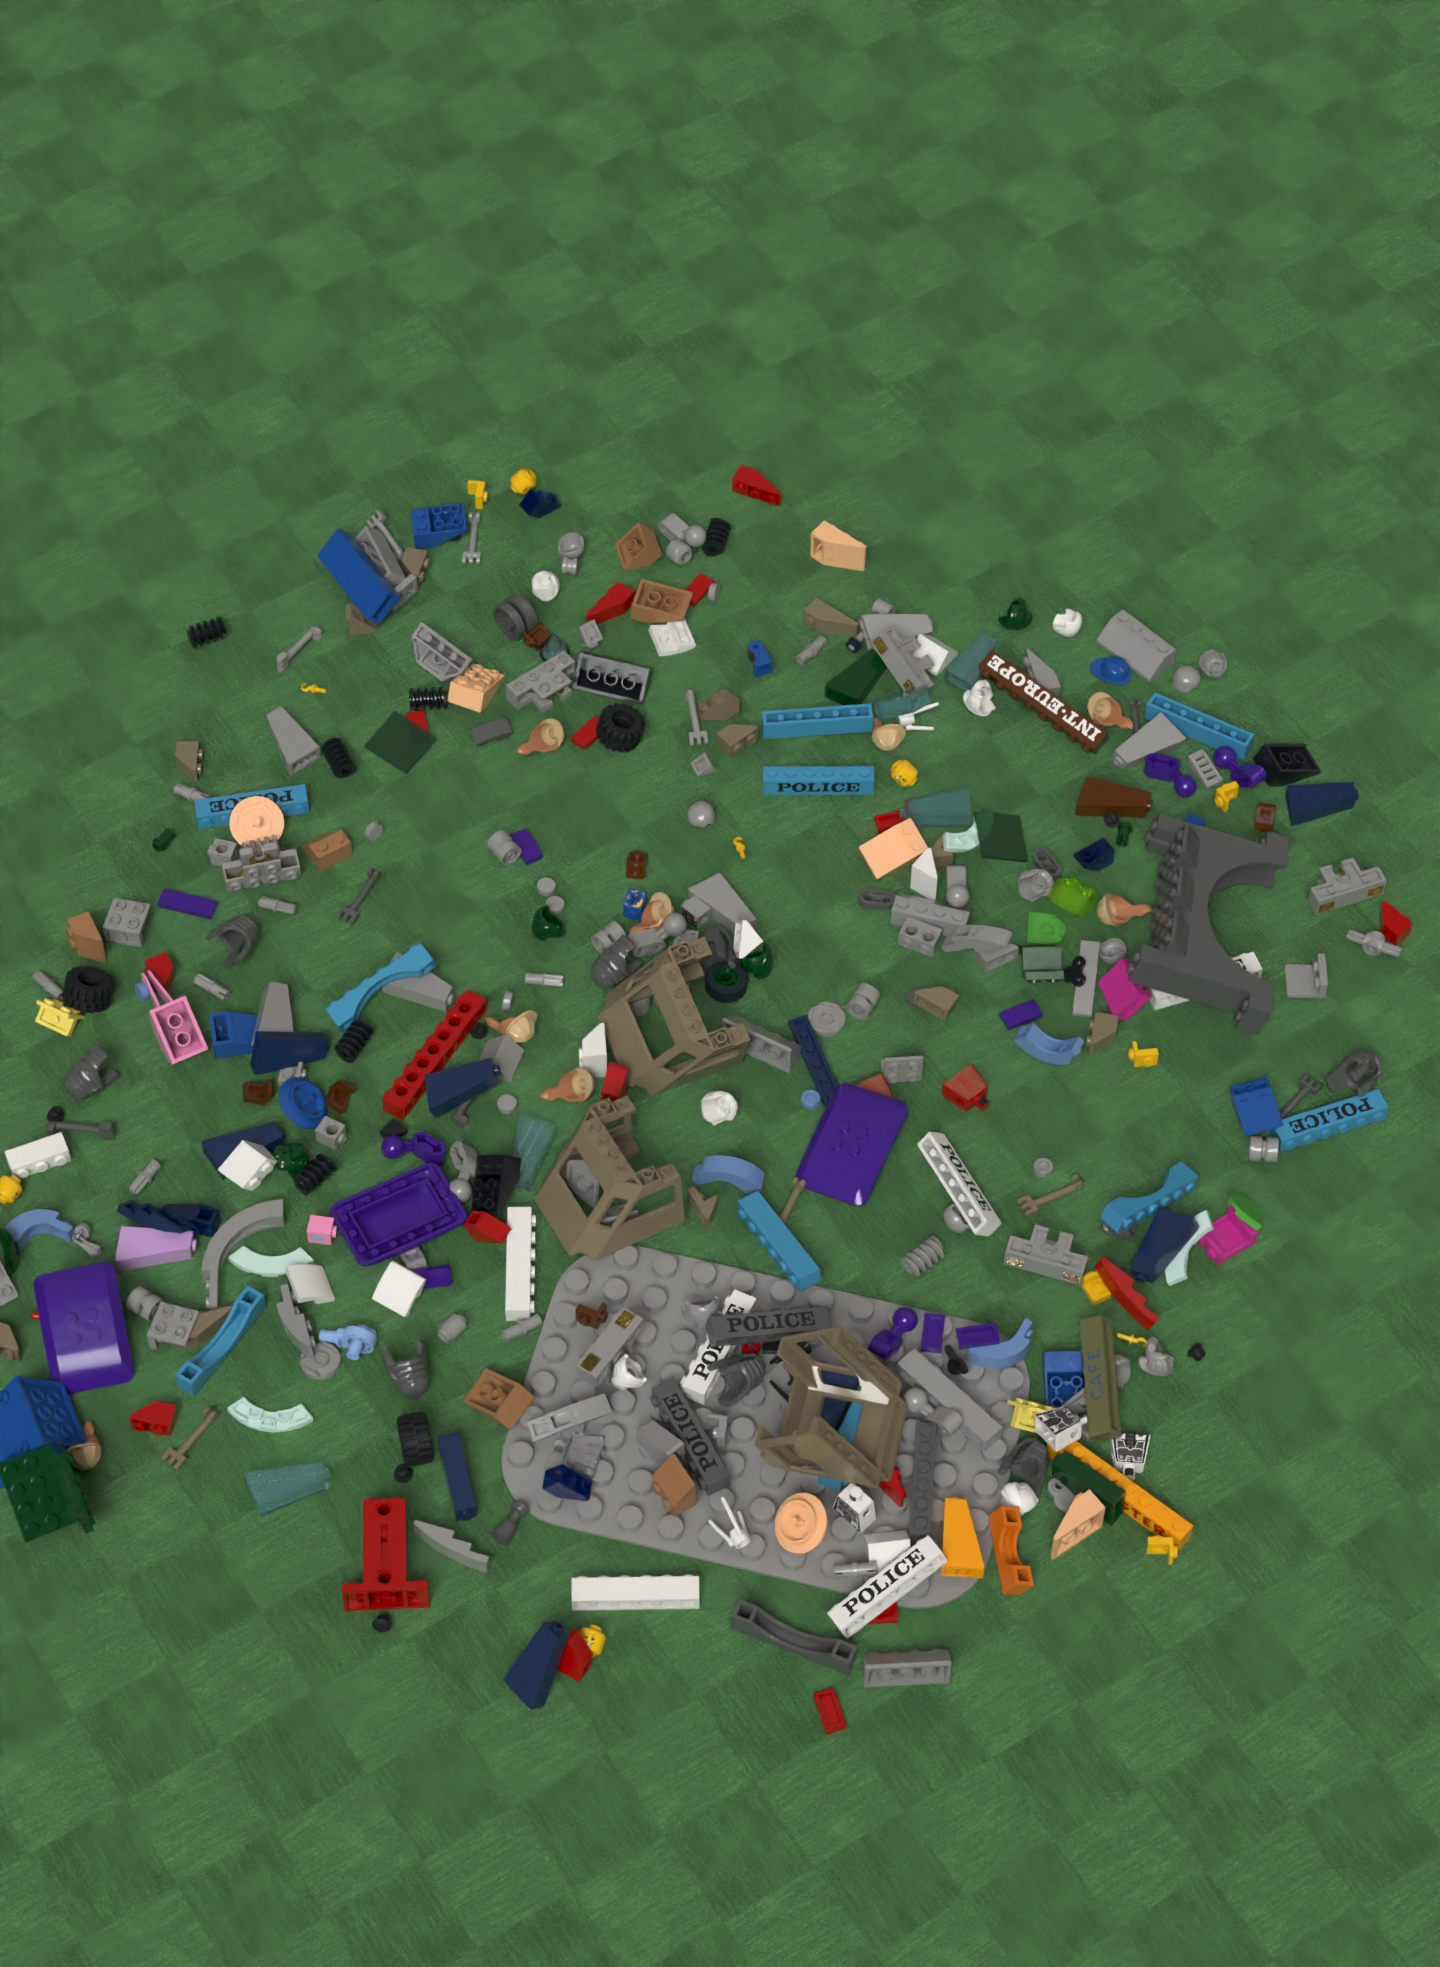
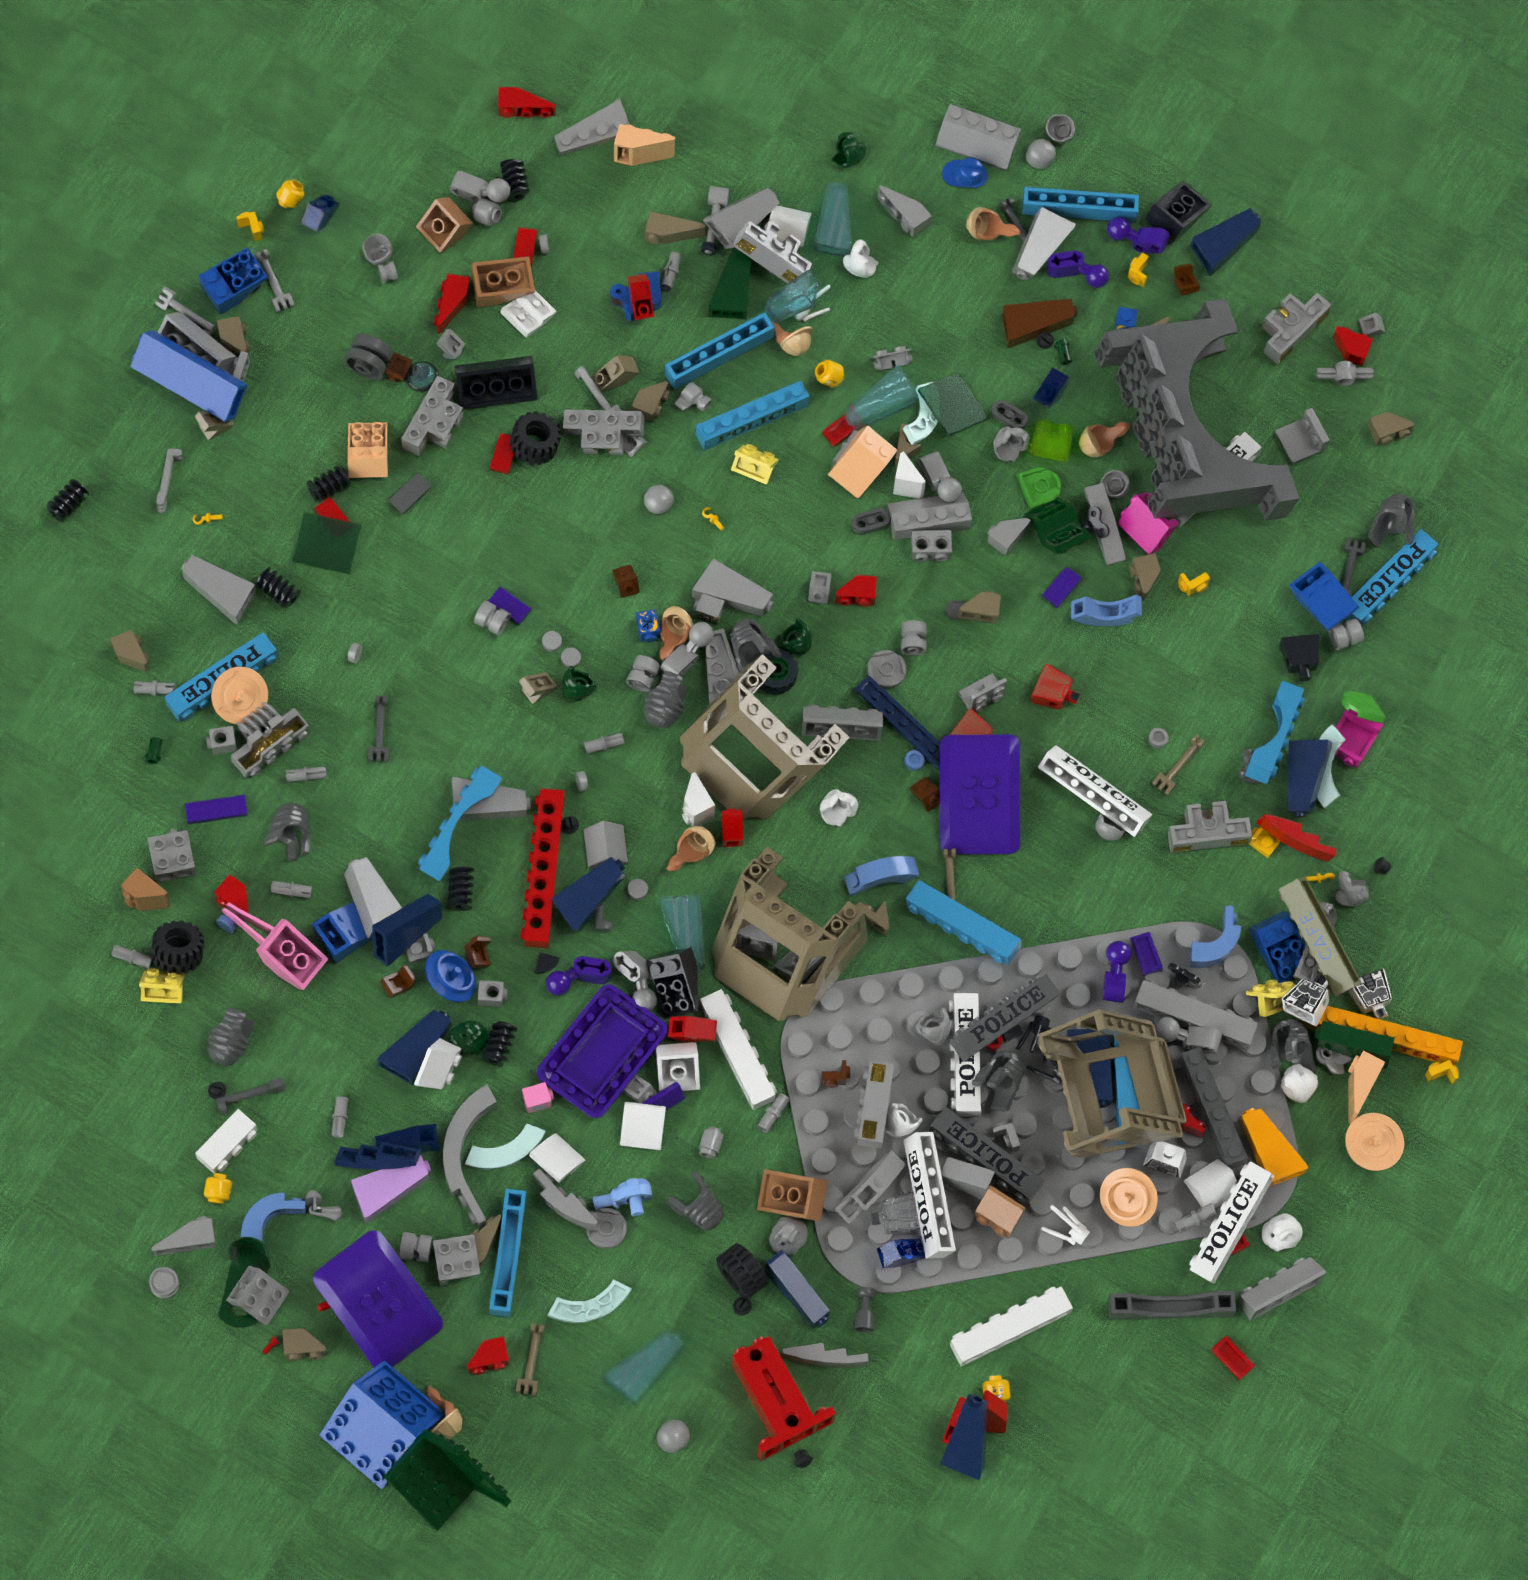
camera: 30 degrees left, 15 degrees up
medium nougat slope [301,829,352,872] -> none
light grey wedge [411,622,473,682] -> none
tan piece [484,1010,537,1043] -> none
piece [516,718,565,755] -> none
white hair [531,571,560,602] -> none
white slope [733,919,763,958] -> none
light grey piece [900,1236,944,1277] -> none
light grey slope [941,925,1012,953] -> none
dark purple tile [955,1323,1000,1349] -> none
reddish brown brick [979,650,1108,755] -> none
orange arch [988,1506,1034,1595] -> none
white hair [1052,609,1082,637] -> none
light grey slope [1187,749,1223,789] -> none
none -> dark tan slope [519,672,558,704]
none -> light grey wing [554,99,629,156]
none -> light grey piece [563,410,645,455]
none -> red slope [627,274,654,320]
none -> blue leg [639,271,662,311]
none -> white slope [656,1042,700,1092]
none -> light grey hair [656,1419,690,1453]
none -> light grey piece [675,382,712,412]
none -> light yellow bracket [731,444,779,484]
none -> light grey hair [769,1216,808,1256]
none -> light grey bracket [808,571,832,604]
none -> red slope [835,575,877,607]
none -> light grey hinge [871,346,913,371]
none -> white brick [903,1132,956,1259]
none -> reddish brown bracket [909,777,940,812]
none -> white hair [1262,1213,1303,1252]
none -> black torso [1279,634,1319,682]
none -> light nougat piece [1345,1113,1404,1171]
none -> light grey slope [1359,313,1386,337]
none -> dark tan slope [1367,412,1415,446]

